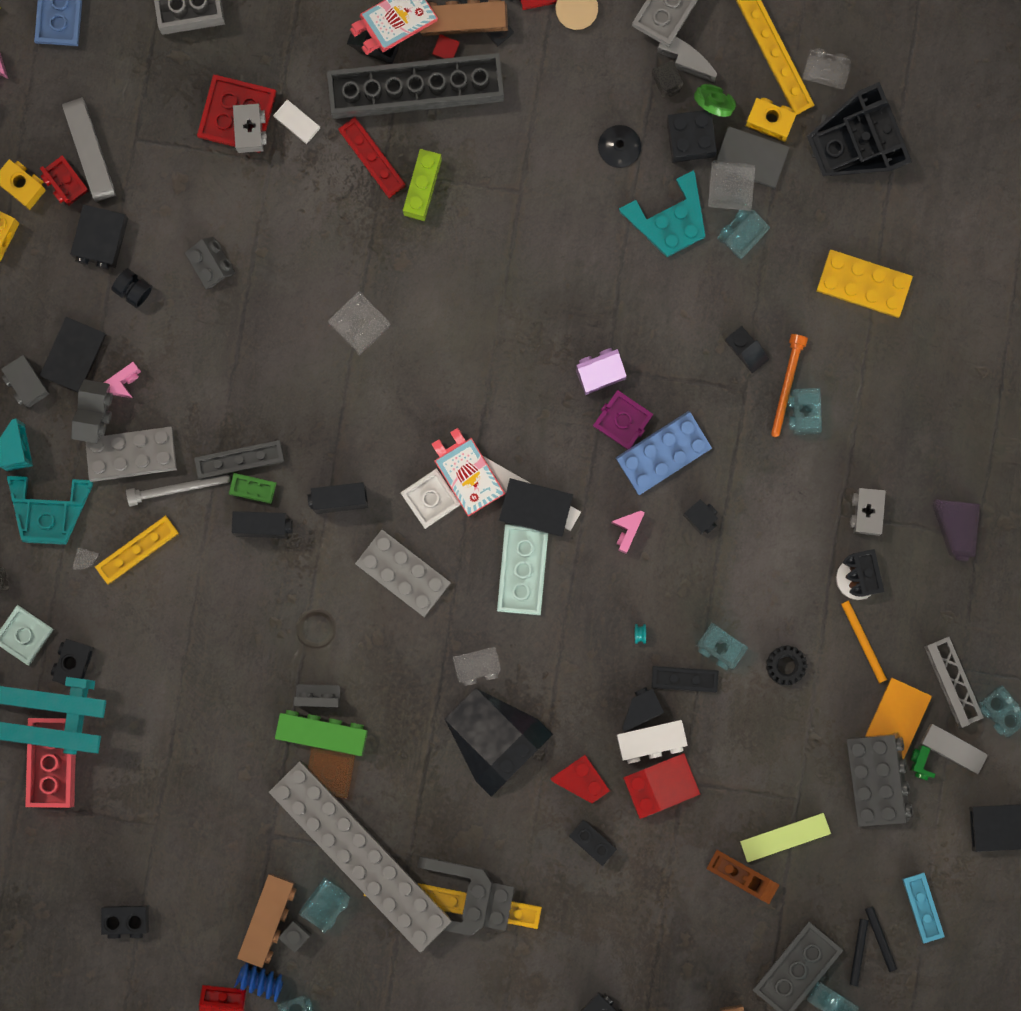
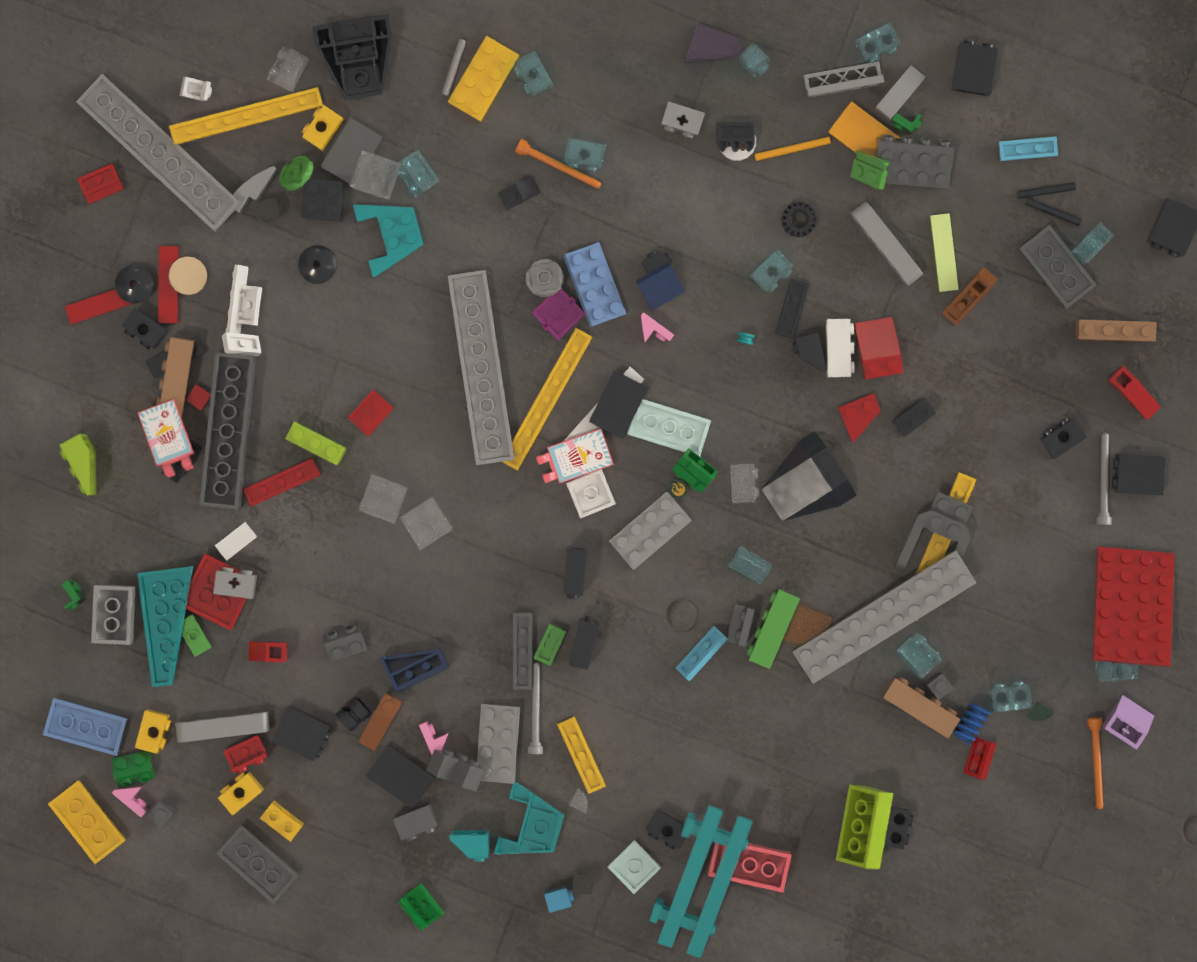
camera: 85 degrees left, 5 degrees up
slope [576,348,626,395] -> none
none -> green bracket [111,751,156,787]
none -> yellow brick [135,709,171,754]
none -> teal wing [137,566,193,687]
none -> bright green plate [182,614,212,657]
none -> white plate [222,332,261,356]
none -> white bracket [225,265,262,334]
none -> red slope [249,641,288,662]
none -> red plate [348,390,394,437]
none -> clear brick [358,474,409,524]
none -> dark orange slope [358,692,403,751]
none -> dark blue wedge [379,649,450,693]
none -> light grey bar [441,39,466,96]
none -> light grey plate [448,270,515,466]
none -> yellow tile [503,328,593,471]
none -> clear light blue brick [513,51,554,98]
none -> light grey tile [526,259,564,297]
none -> dark blue tile [636,262,685,311]
none -> clear green tile [668,479,687,498]
none -> green brick [672,448,719,493]
none -> medium azure plate [676,626,728,681]
none -> clear light blue slope [728,546,773,585]
none -> clear light blue brick [738,43,770,78]
none -> lime brick [836,784,893,869]
none -> bright green plate [850,150,889,190]
none -> light grey beam [850,201,923,286]

